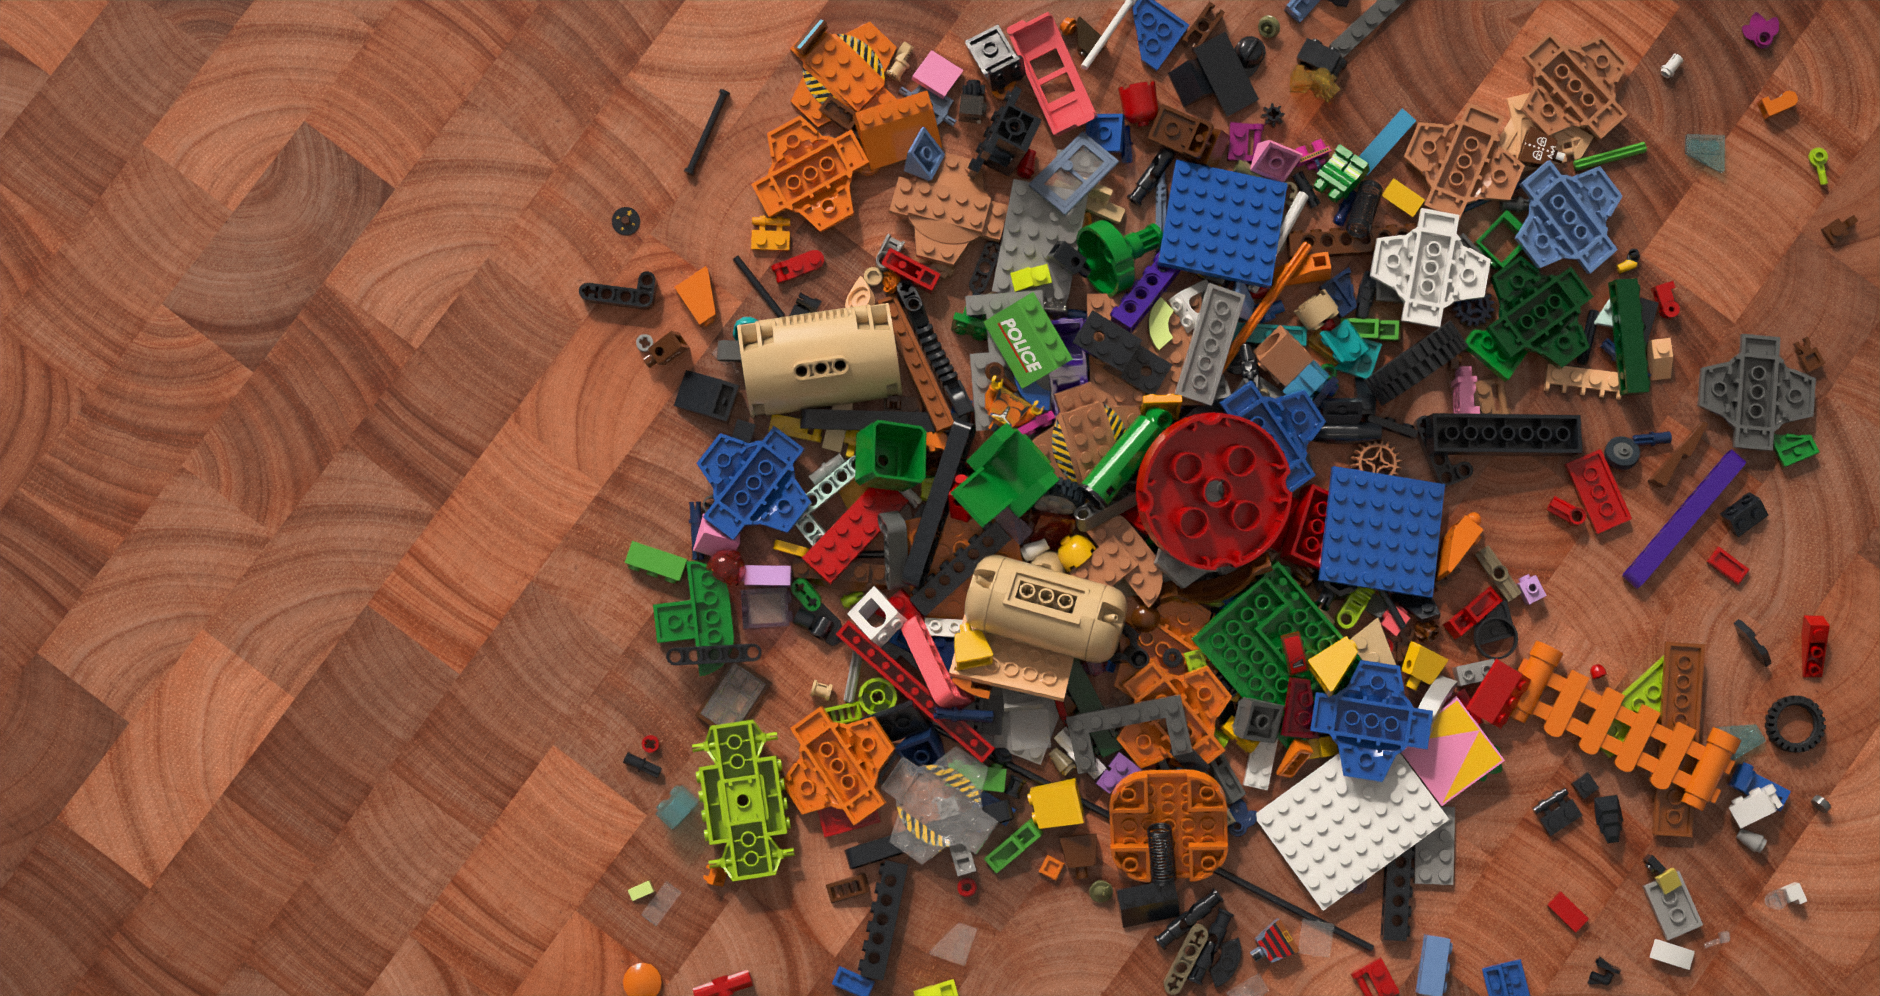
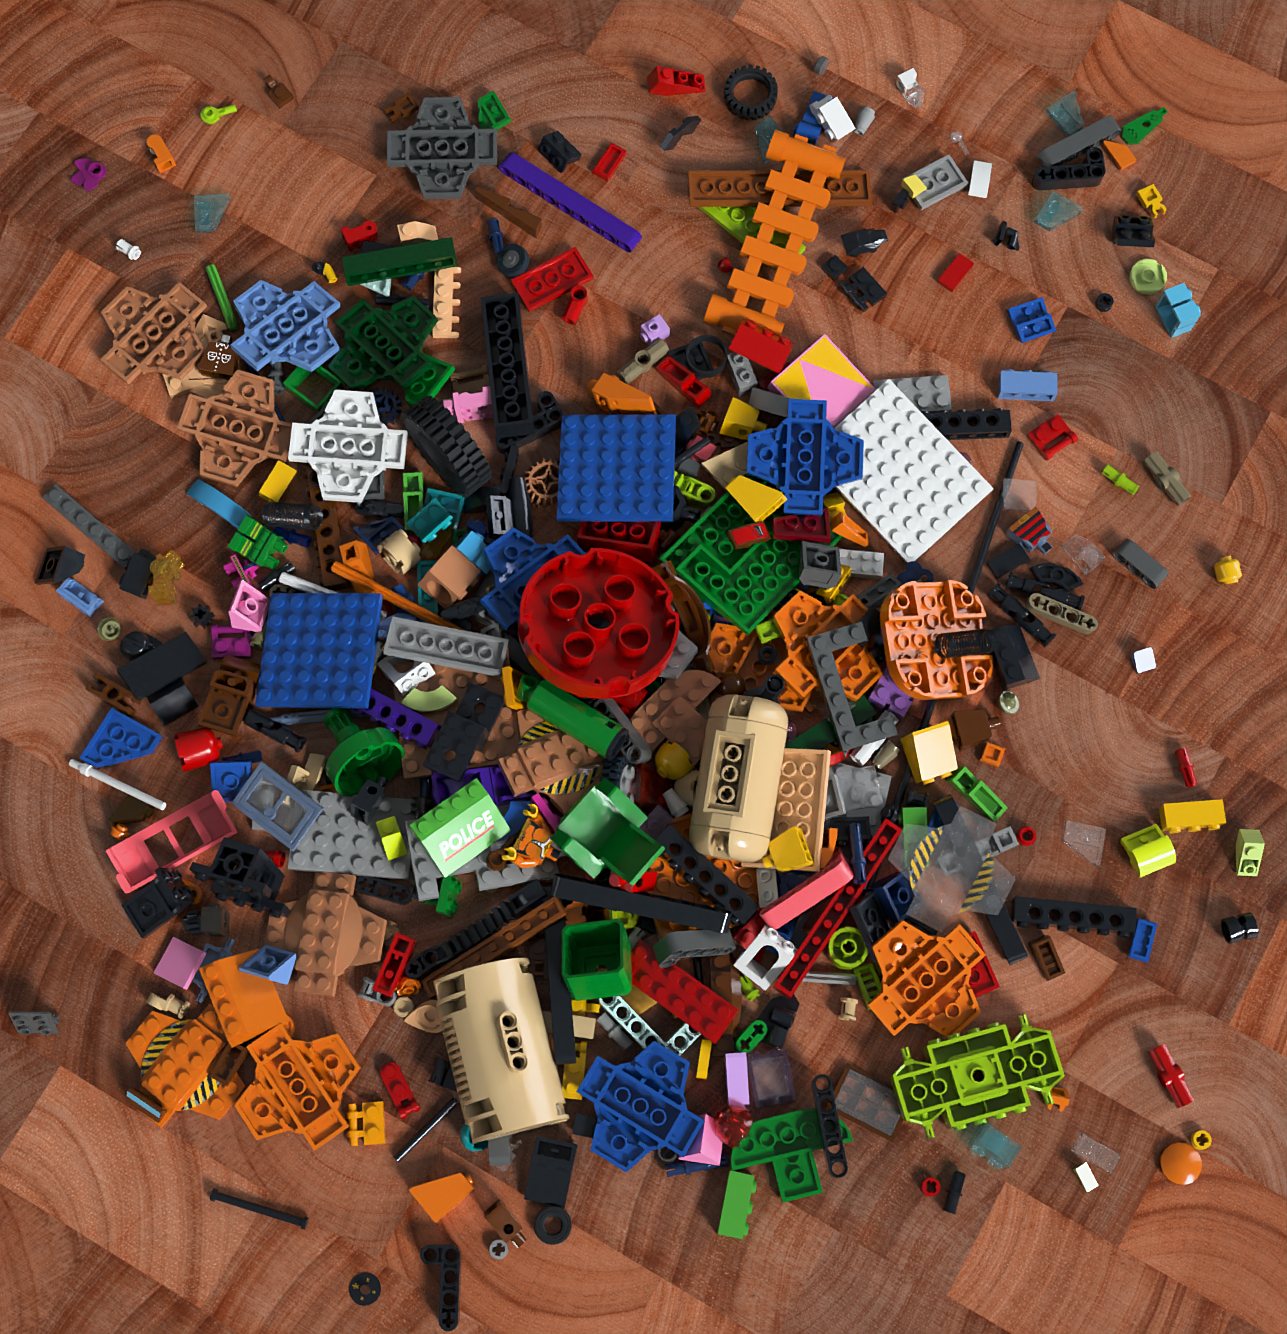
camera: 90 degrees left, 10 degrees down
none -> black tyre [534,1206,572,1245]
none -> black tile [986,544,1030,579]

